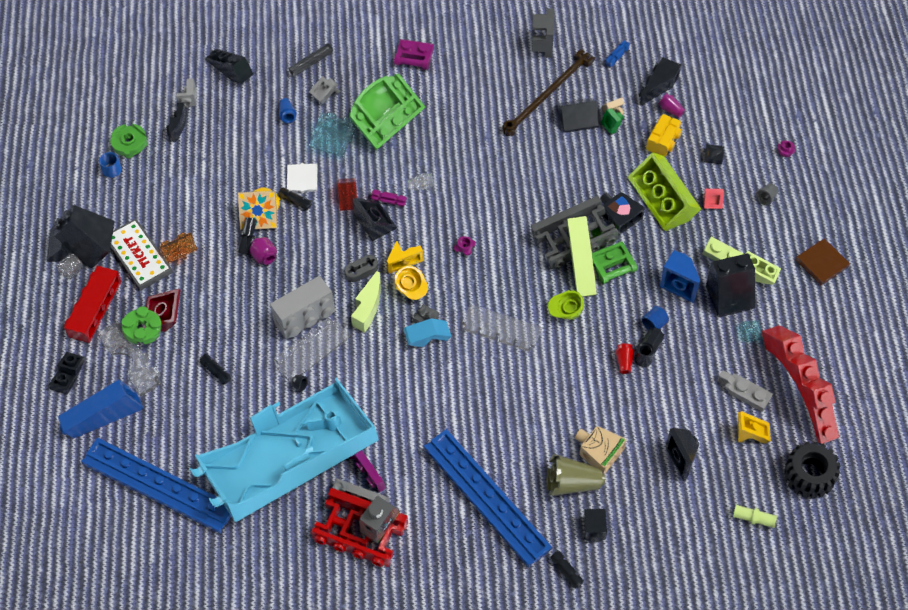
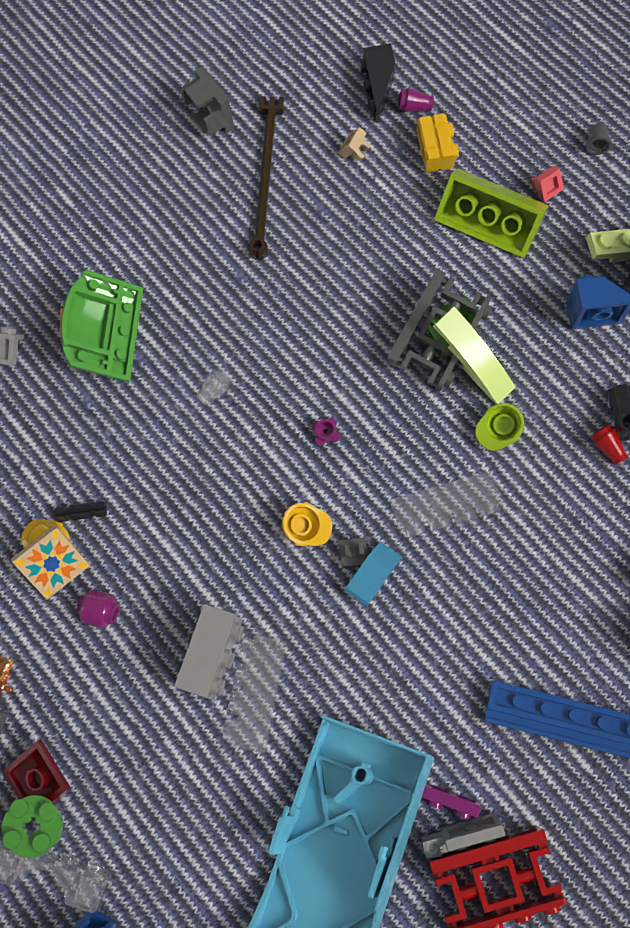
camera: 30 degrees left, 15 degrees up
black axle [199,354,231,384] -> none
black axle [238,217,257,255] -> none
white piece [287,163,317,193] -> none
black hinge [291,374,308,391] -> none
clear light blue plate [309,112,357,158] -> none
clear red slope [338,178,358,211] -> none
dark grey beam [345,255,378,282] -> none
yellowish green slope [351,271,381,333] -> none
black slope [352,198,397,241] -> none
dark grey torso [359,495,401,544] -> none
magenta axle [371,189,407,207] -> none
yellow slope [387,241,424,274] -> none
magenta plate [394,39,434,70] -> none
black slope [556,98,599,133] -> none
bright green plate [592,241,638,284] -> none
green tile [600,108,624,134] -> none
black torso [600,192,645,236] -> none
blue axle [605,40,630,67] -> none
blue piece [642,306,669,330] -> none
black tile [704,144,724,164] -> none
magenta plate [777,140,795,157] -> none

